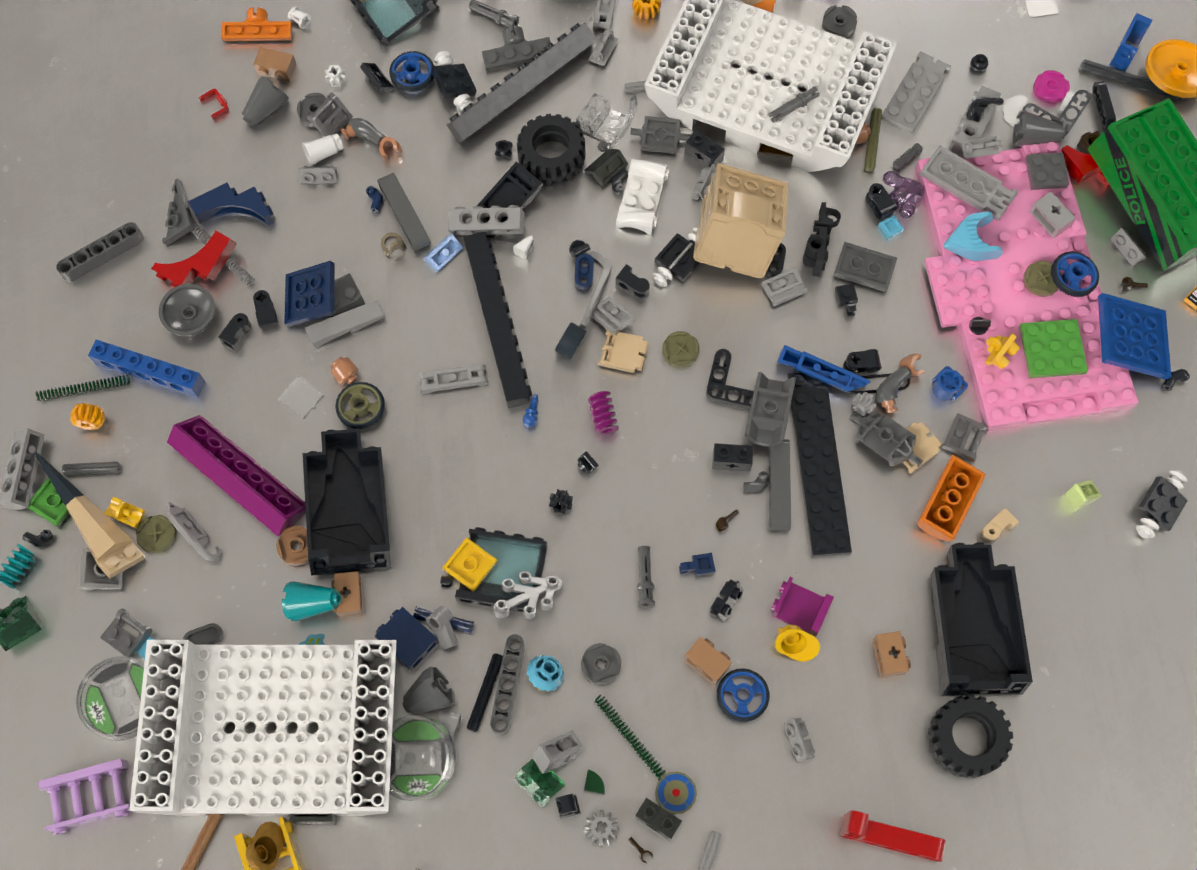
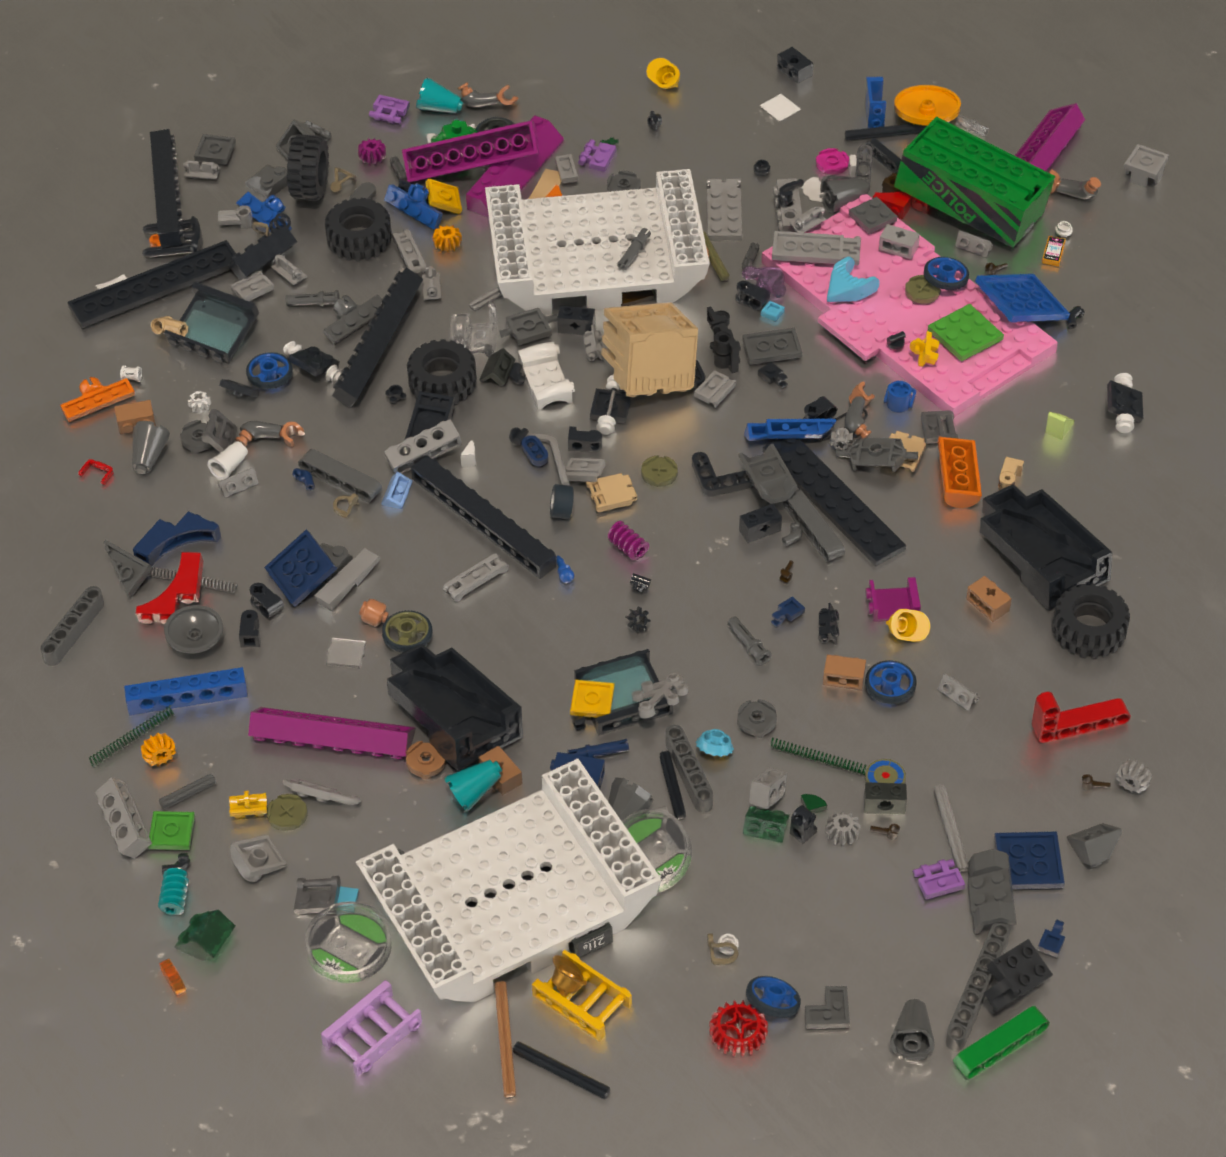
camera: 30 degrees left, 20 degrees down
tan plate [36,452,144,579] -> none
light grey piece [426,606,457,649] -> none

